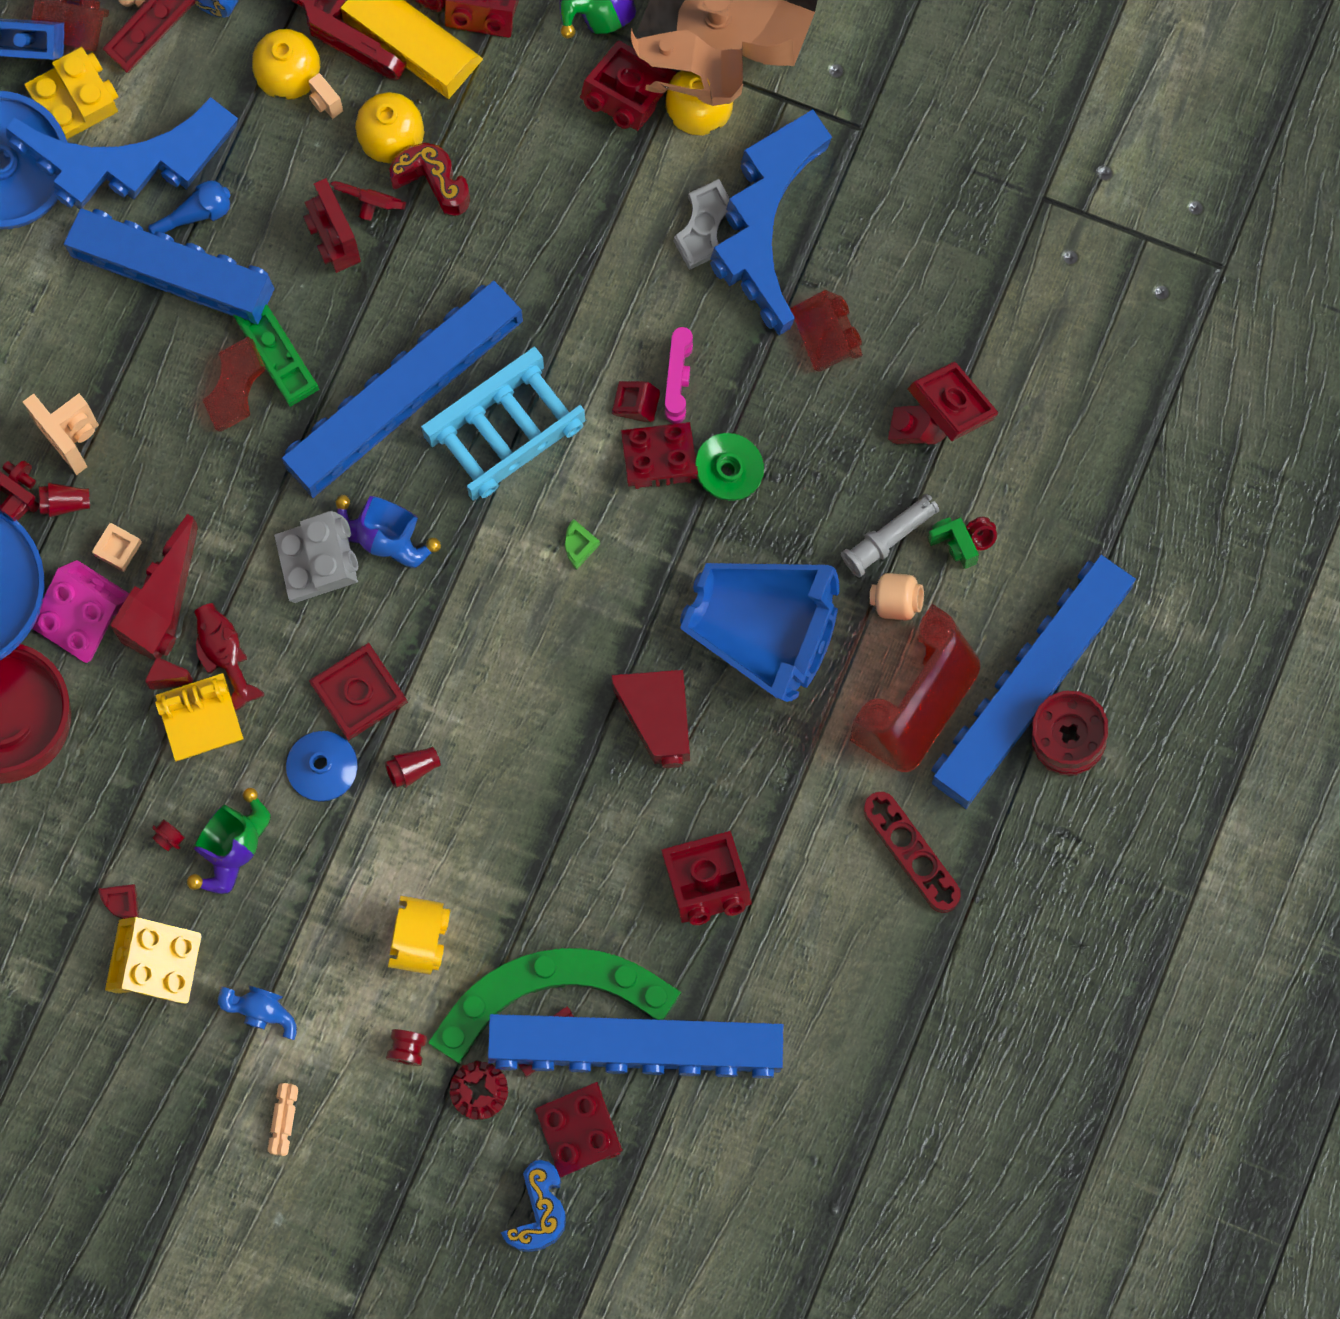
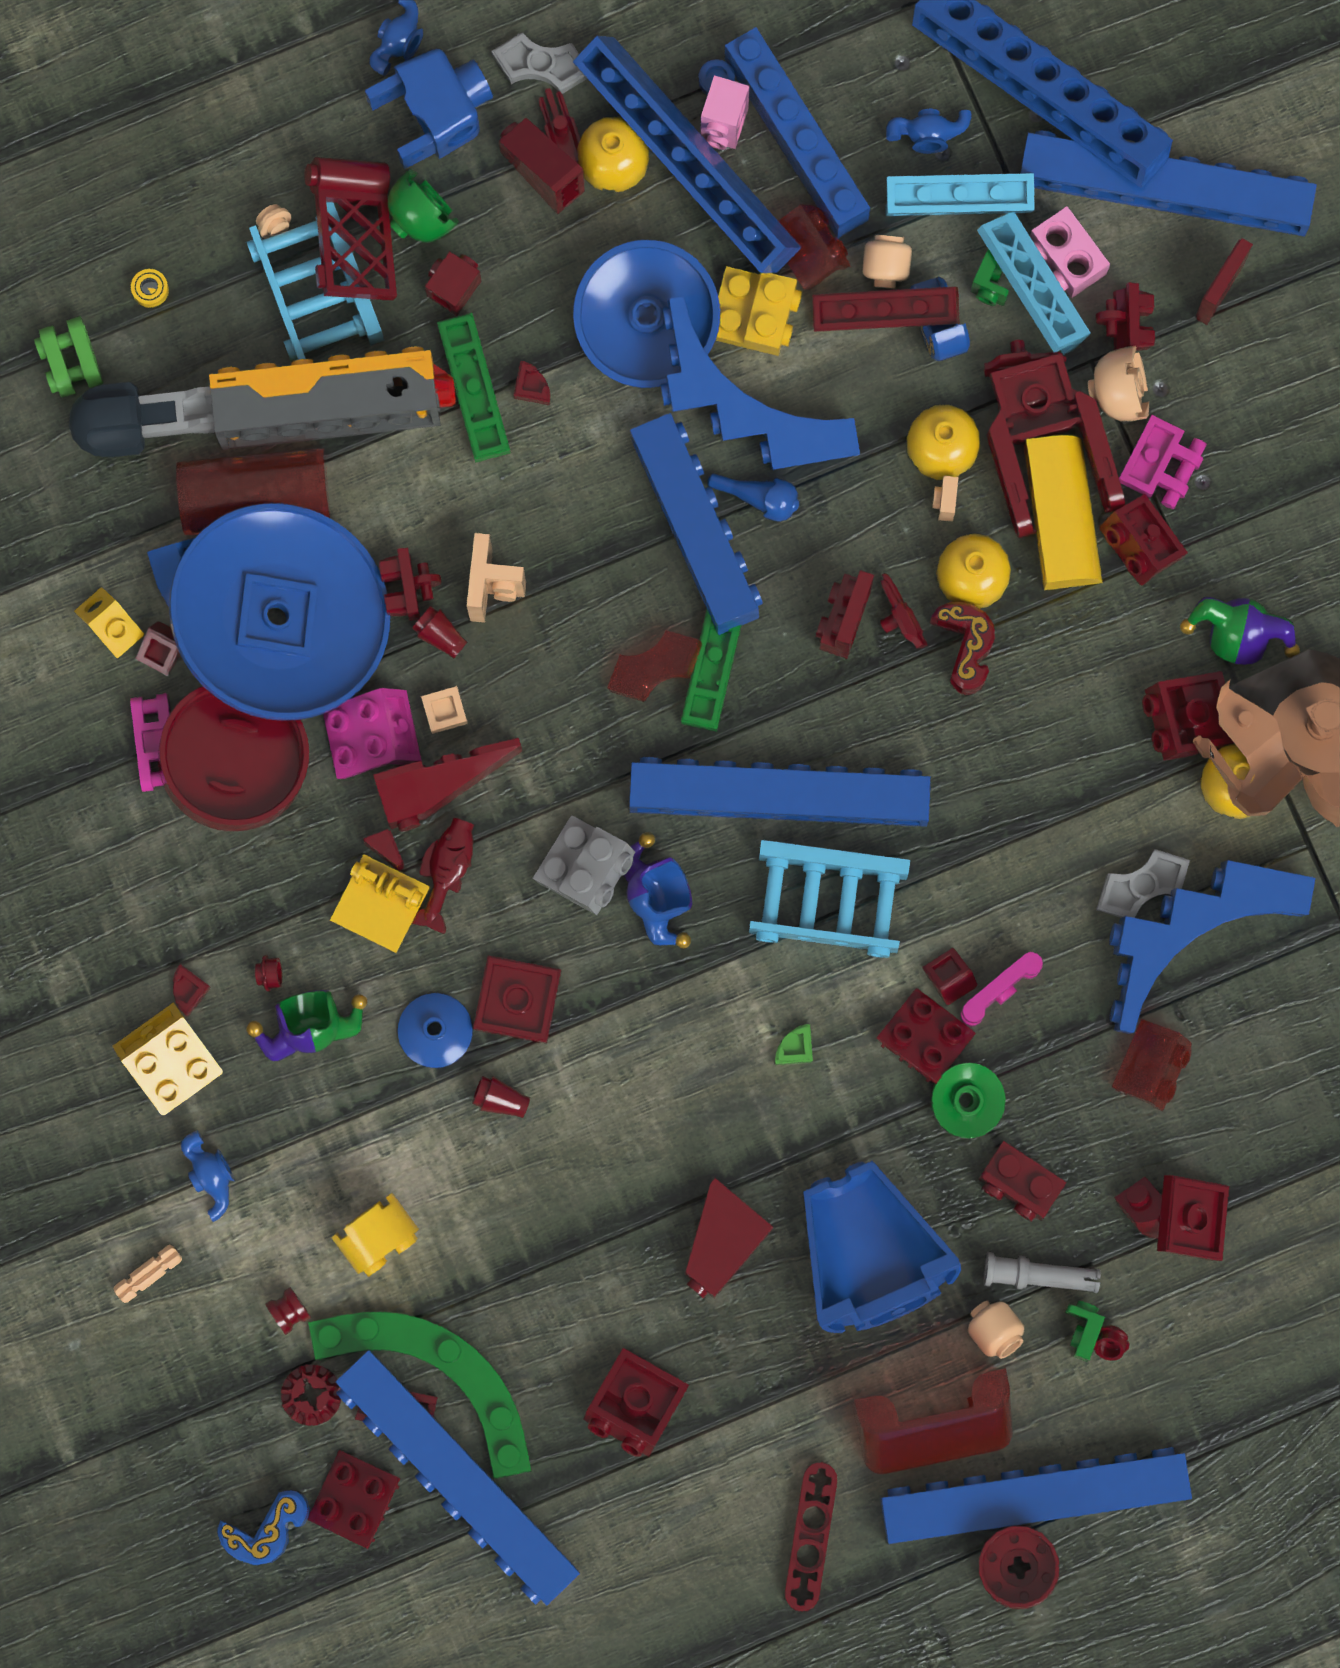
camera: 45 degrees right, 5 degrees up
none -> dark red bracket [978,1141,1067,1222]

